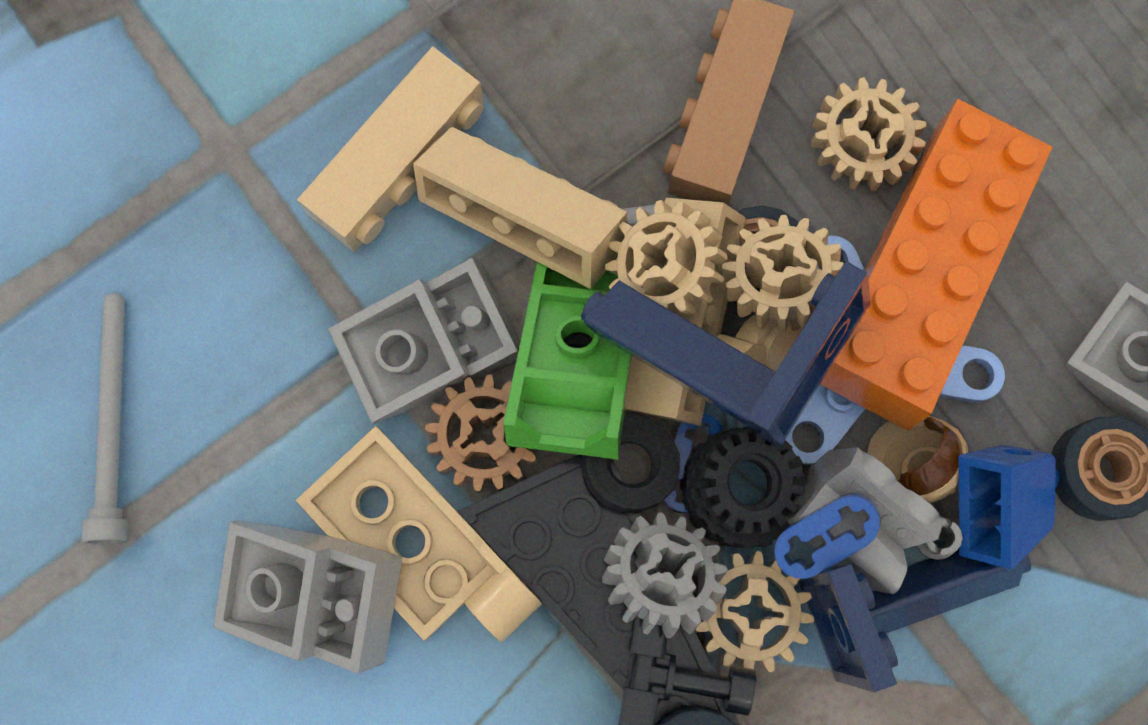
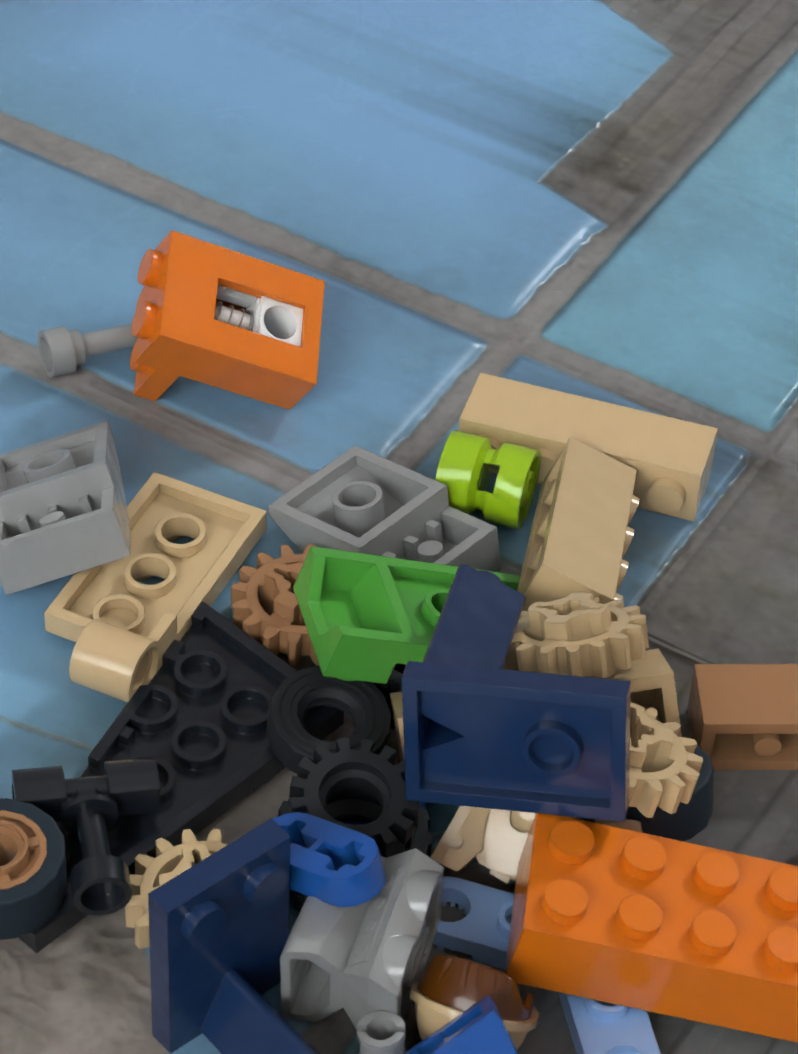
camera: 65 degrees right, 35 degrees down
light grey gear [602,513,728,638] -> none
none -> orange brick [130,230,325,410]
none -> lime wheel [435,430,541,529]

